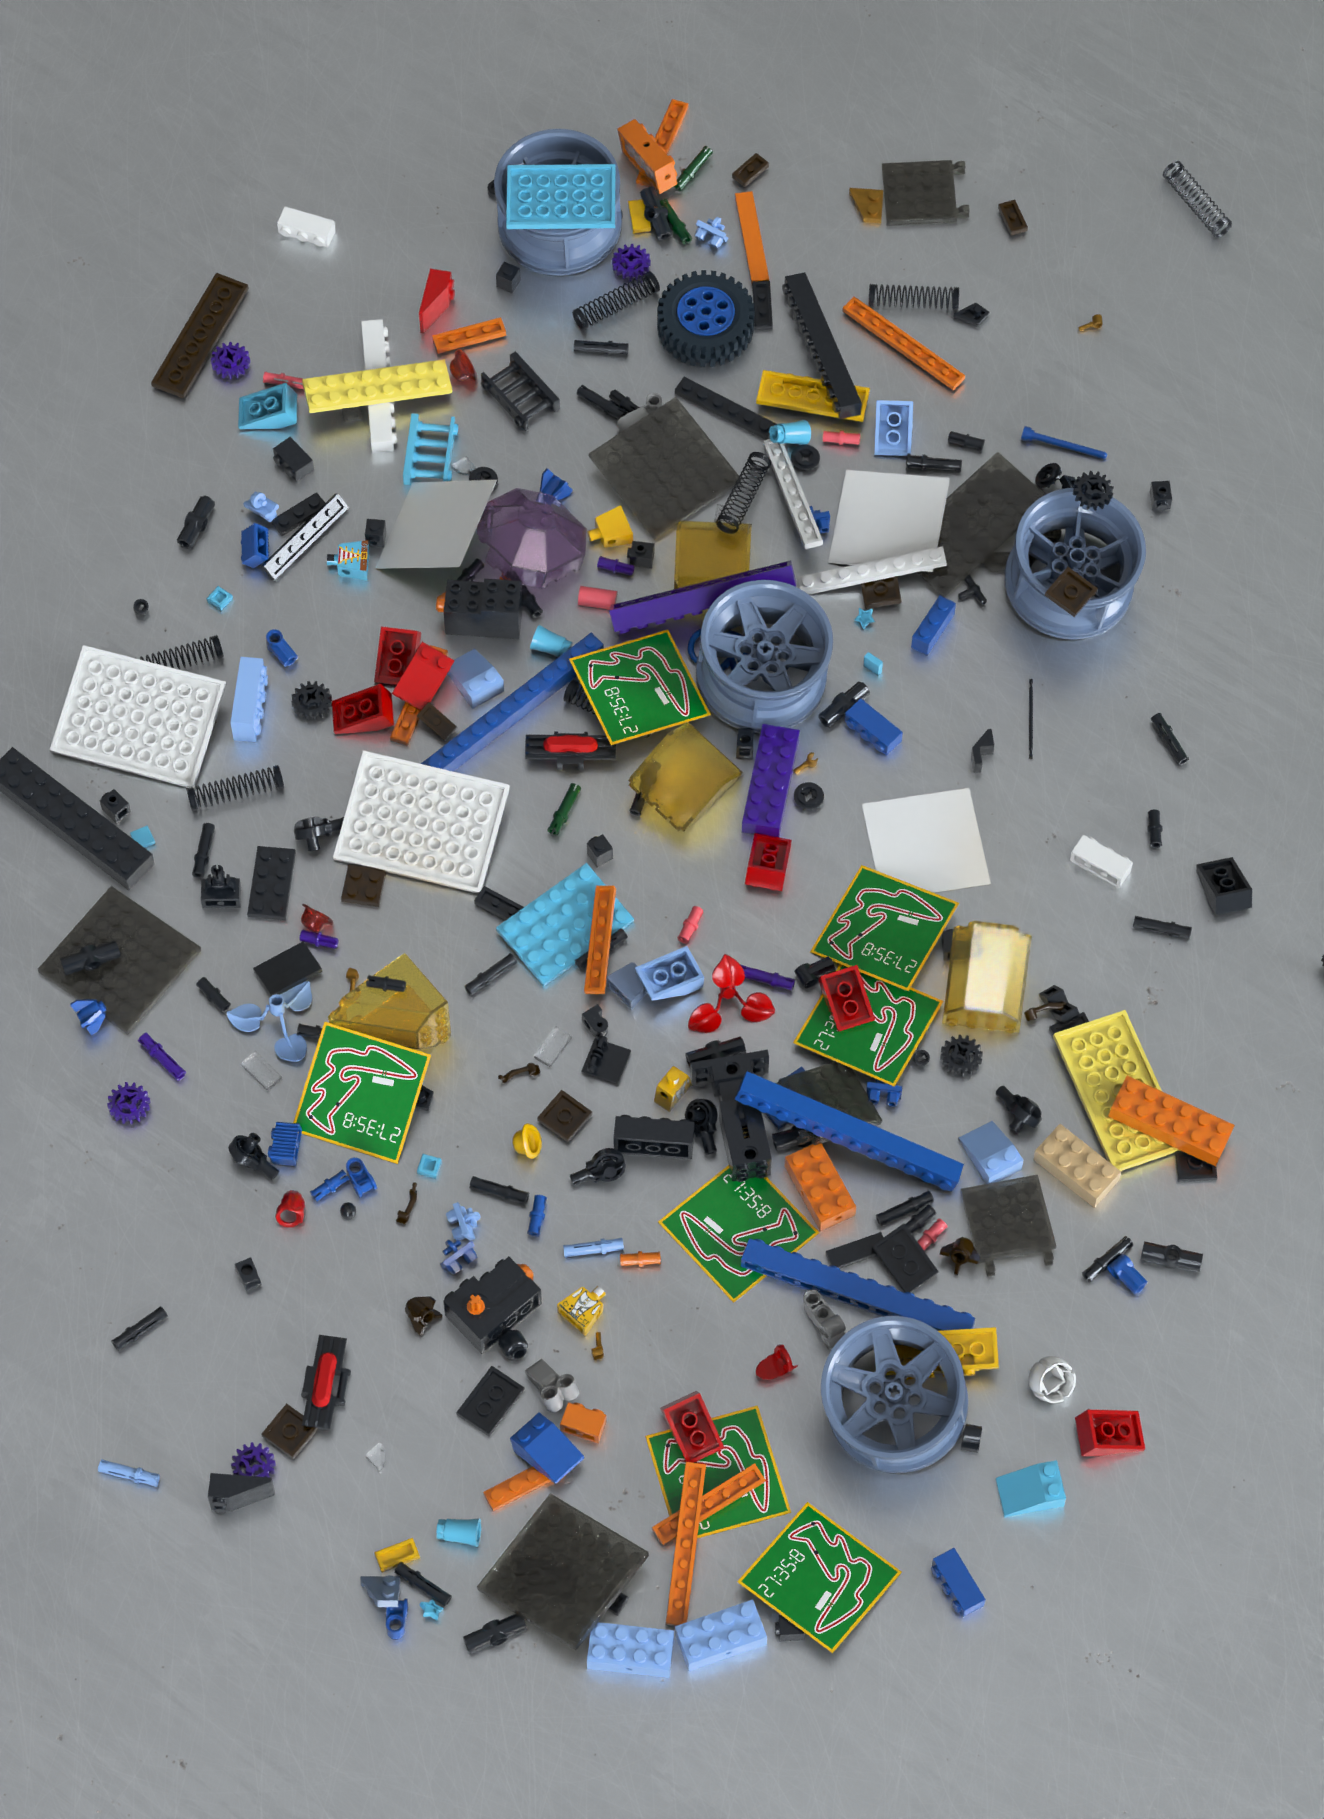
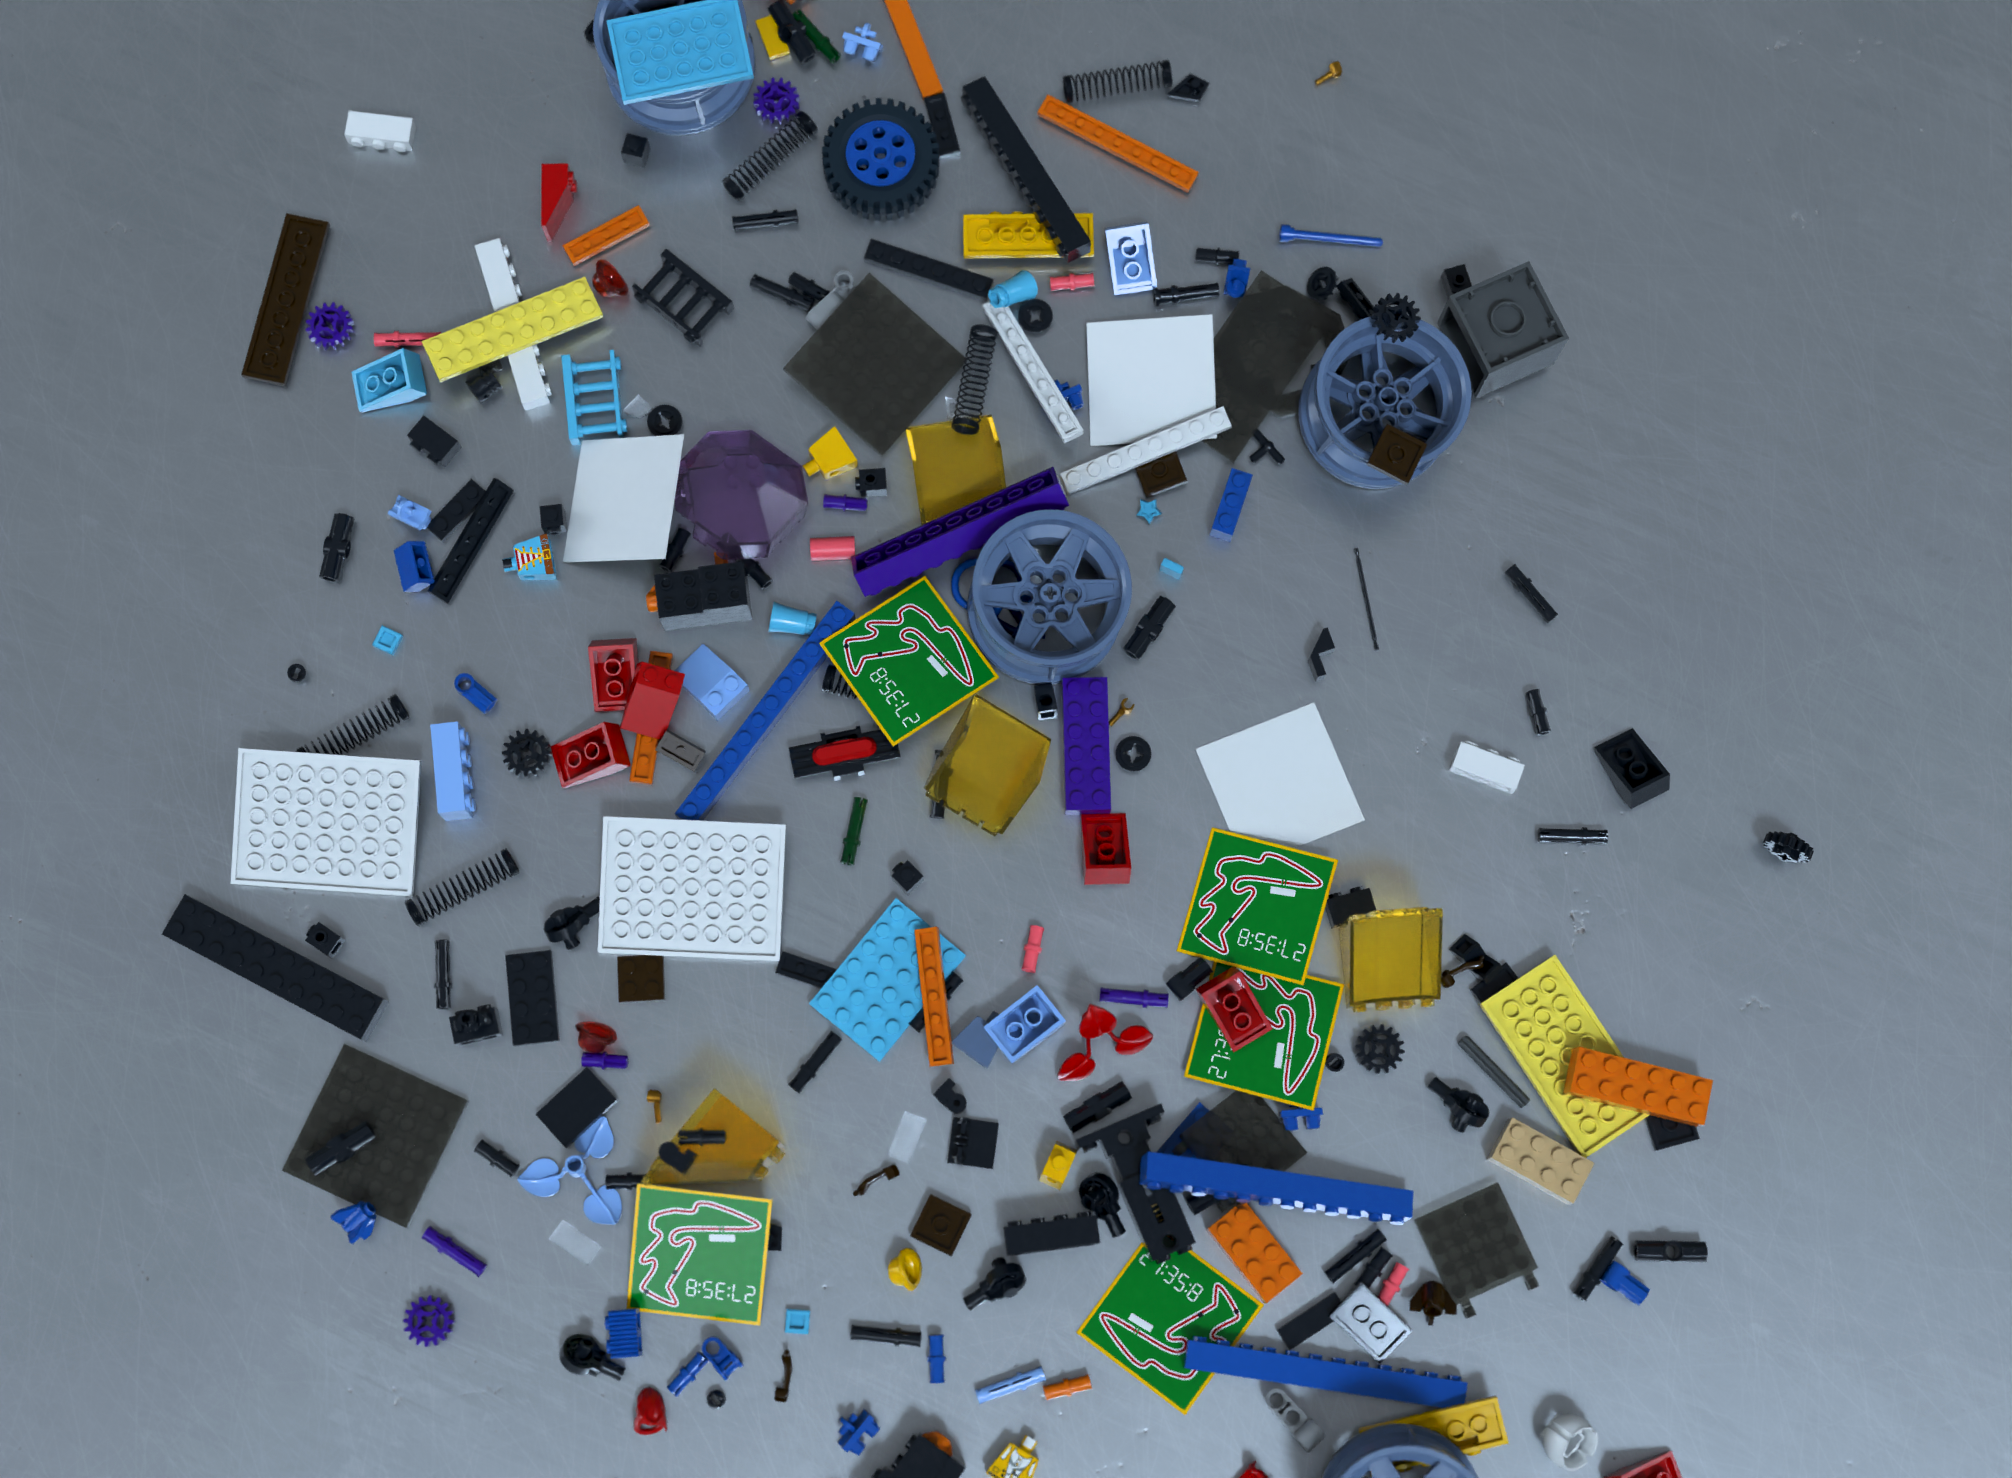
camera: 15 degrees left, 15 degrees up
medium azure tile [130,825,155,848] -> none
light blue hips [446,1202,481,1241] -> none
blue brick [539,468,573,503] -> none
blue brick [845,698,903,755] -> none
light blue slope [958,1121,1024,1187] -> none
none -> black piece [465,367,502,403]
none -> black leg [658,1142,698,1175]
none -> blue hips [1223,259,1250,298]
none -> dark grey piece [1437,261,1569,399]
none -> dark grey axle [1458,1036,1530,1108]

